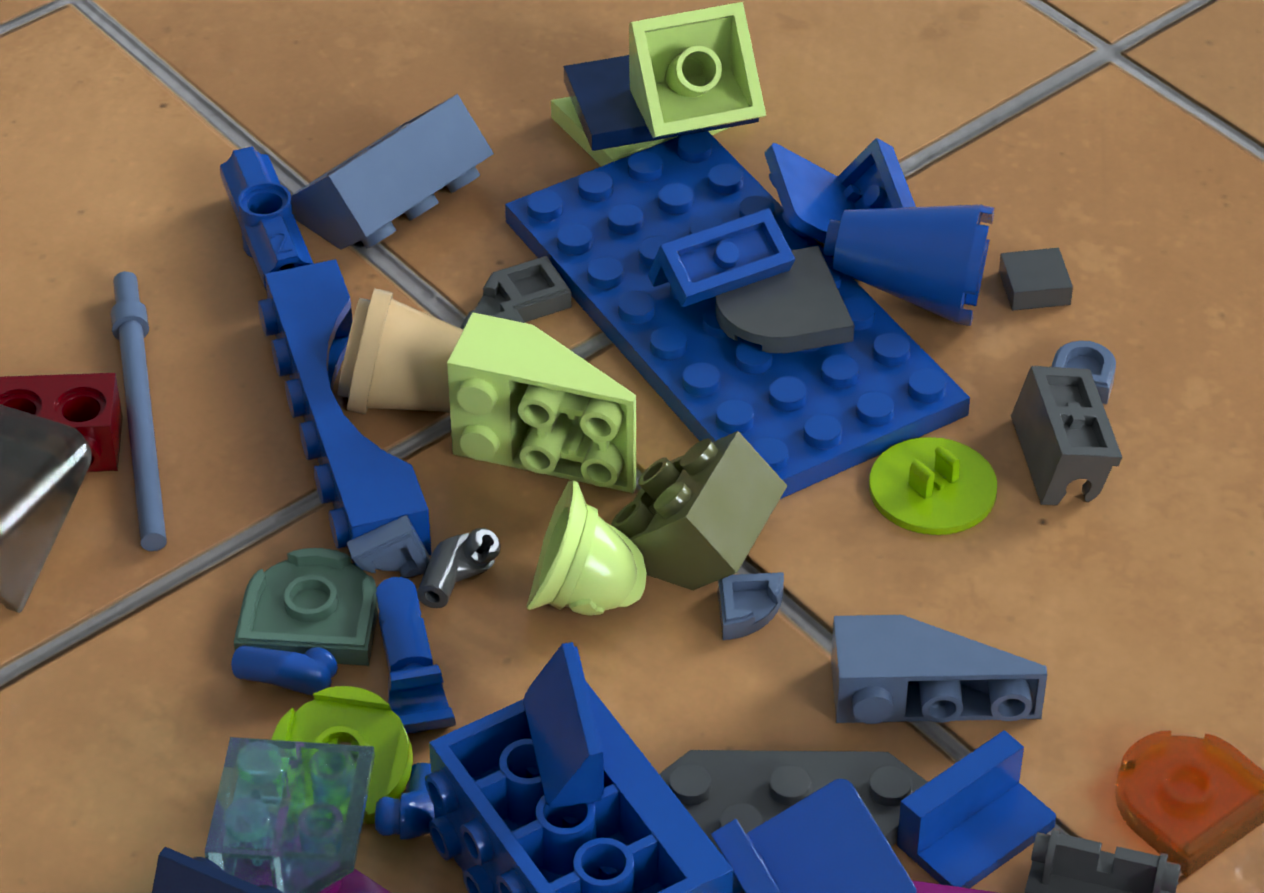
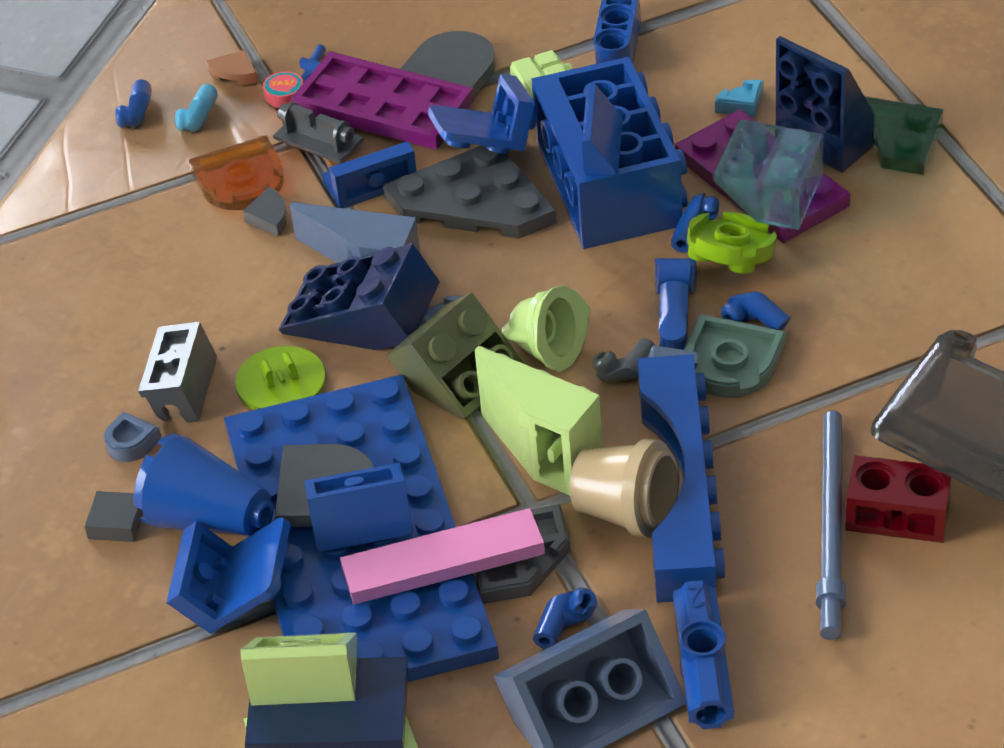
camera: 160 degrees left, 0 degrees up
none -> dark grey tile [243,187,286,236]
none -> dark blue slope [279,243,440,350]
none -> bright pink tile [340,508,545,605]
none -> blue arm [533,588,597,649]

